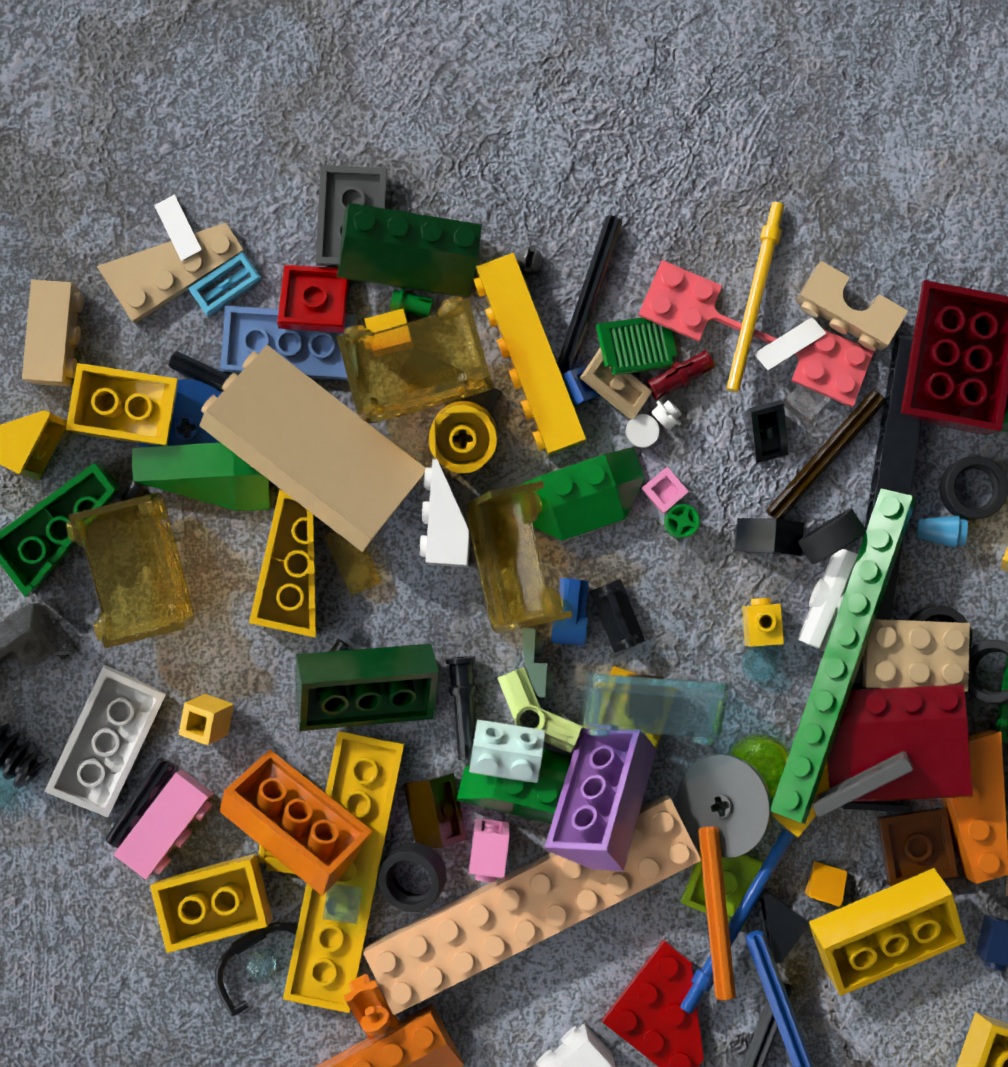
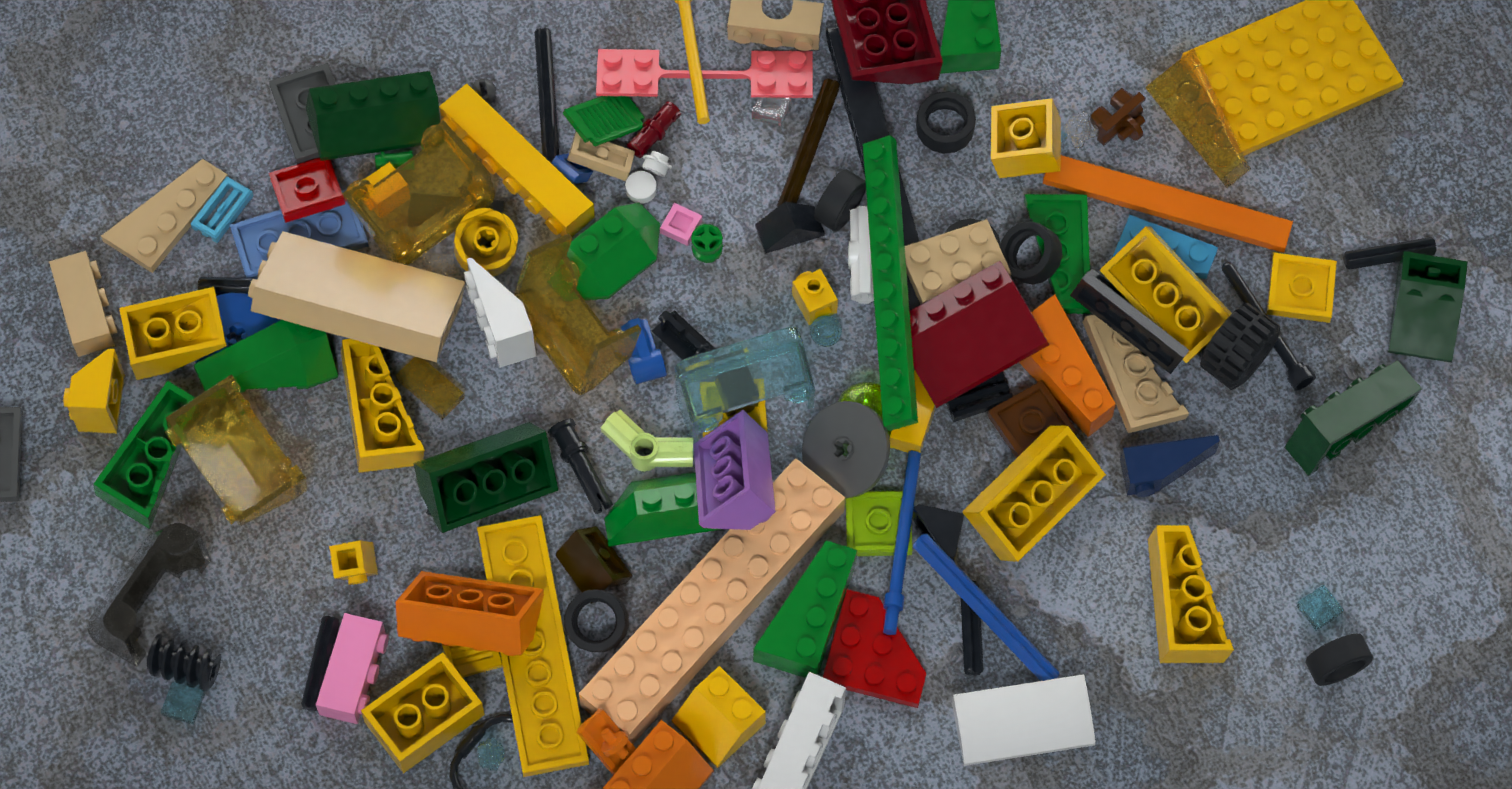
camera: 25 degrees left, 20 degrees down
white slope [44,665,166,817] -> none
white sticker [154,195,202,261] -> none
clear light blue tile [323,884,363,924] -> none
light aqua brick [469,720,545,783] -> none
bright pink brick [469,818,509,882] -> none
sand green slope [522,628,553,698] -> none
orange axle [698,826,736,1000] -> none
black slope [742,400,788,463] -> none
white sticker [754,317,827,370] -> none
light orange slope [804,861,847,907] -> none
dark grey tile [813,751,913,817] -> none
dark azure cone [917,515,968,549] -> none
none -> yellow slope [672,666,766,768]
none -> green wedge [753,540,857,678]

